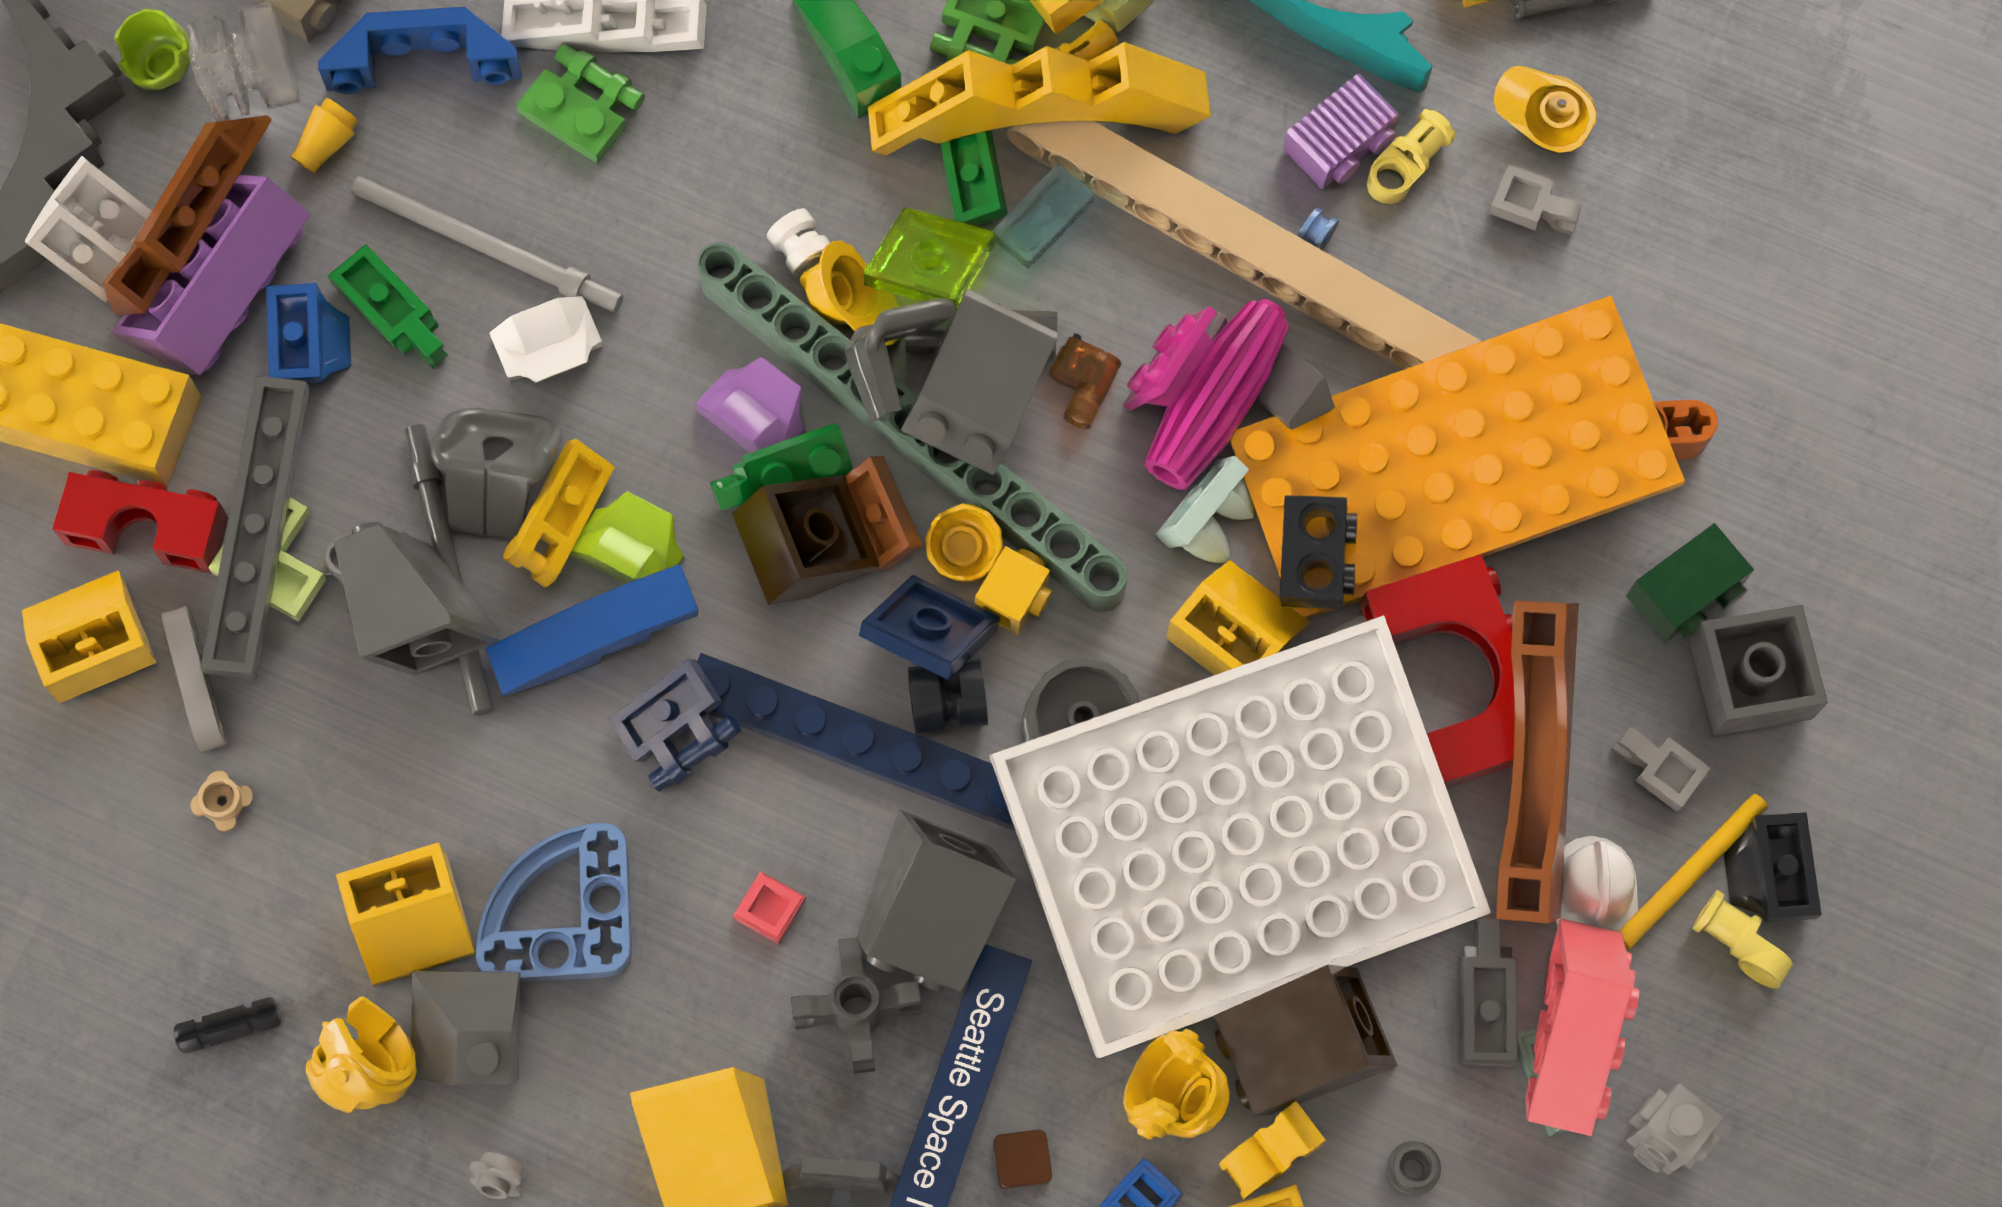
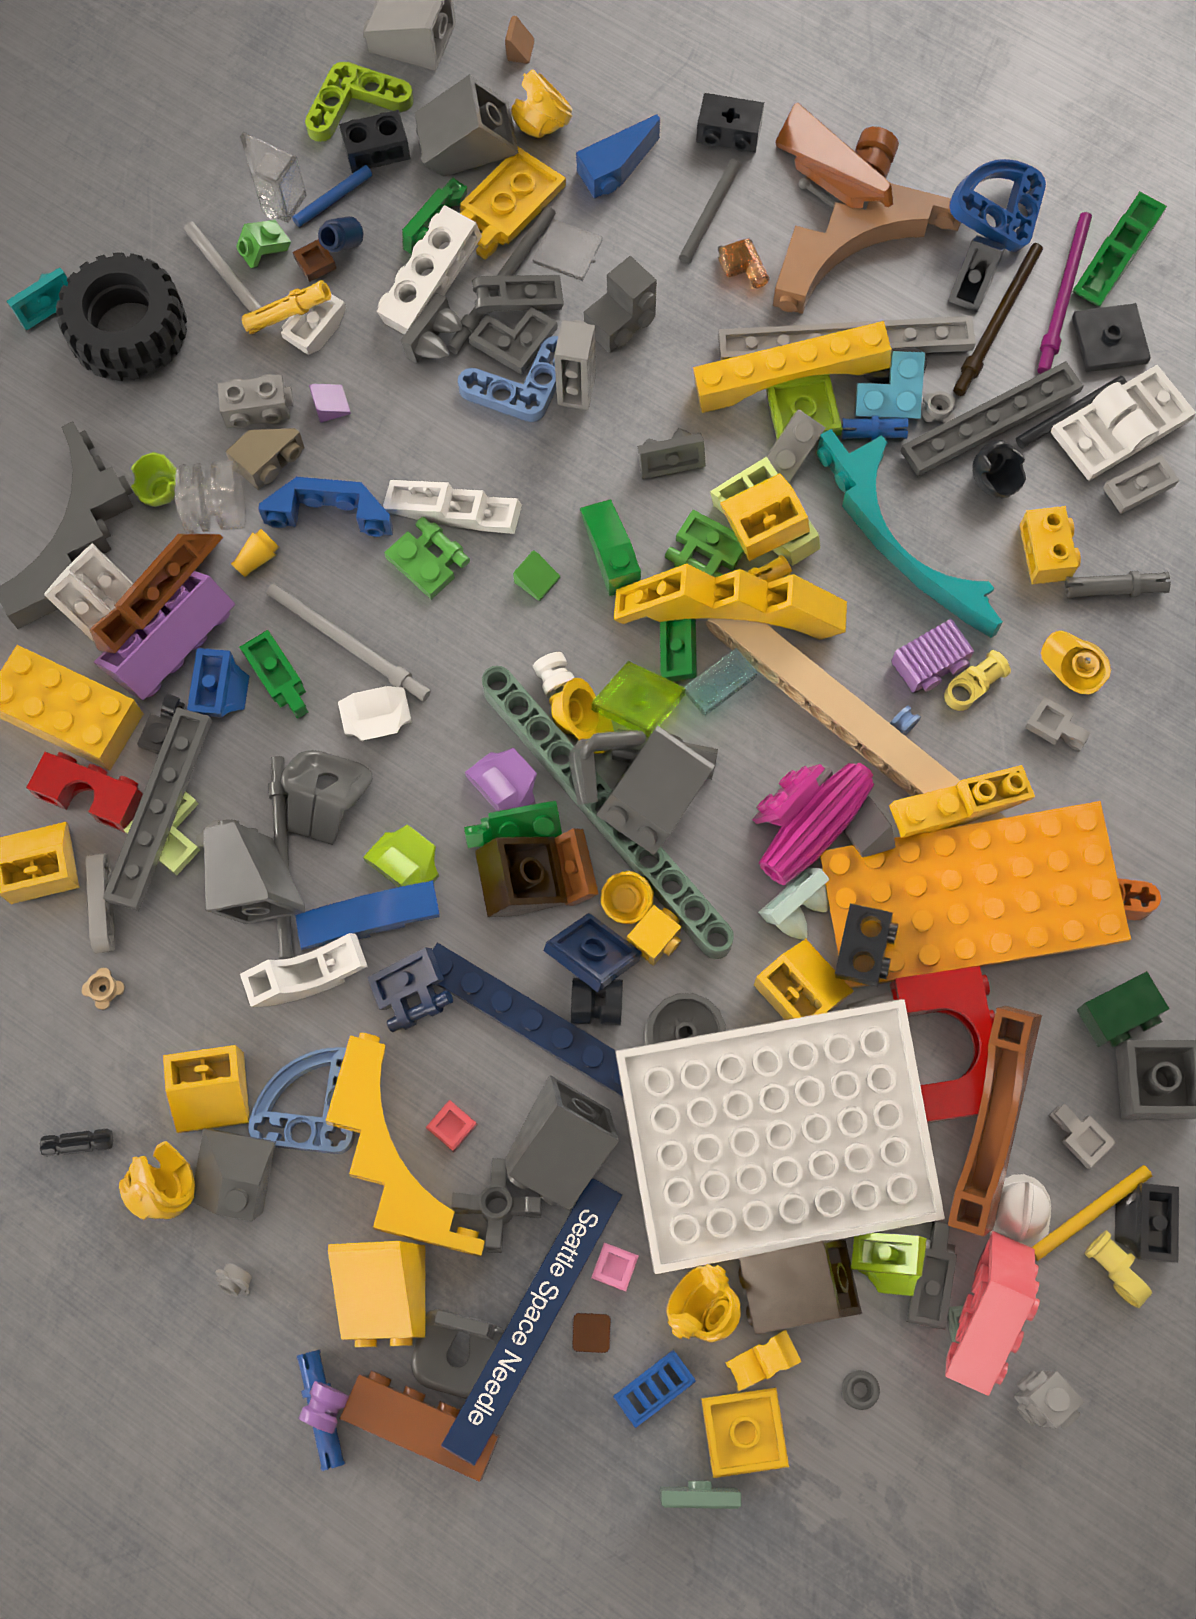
camera: 15 degrees right, 0 degrees up
yellow plate [503,439,615,587] -> none
clear orange piece [1048,333,1122,429] -> none
none -> black plate [137,693,185,754]
none -> white arch [240,933,368,1007]
none -> yellow arch [326,1032,485,1257]
none -> bright green slope [513,550,560,601]
none -> bright pink tile [591,1243,639,1292]
none -> lime slope [851,1233,927,1296]
none -> yellow slope [889,765,1035,838]

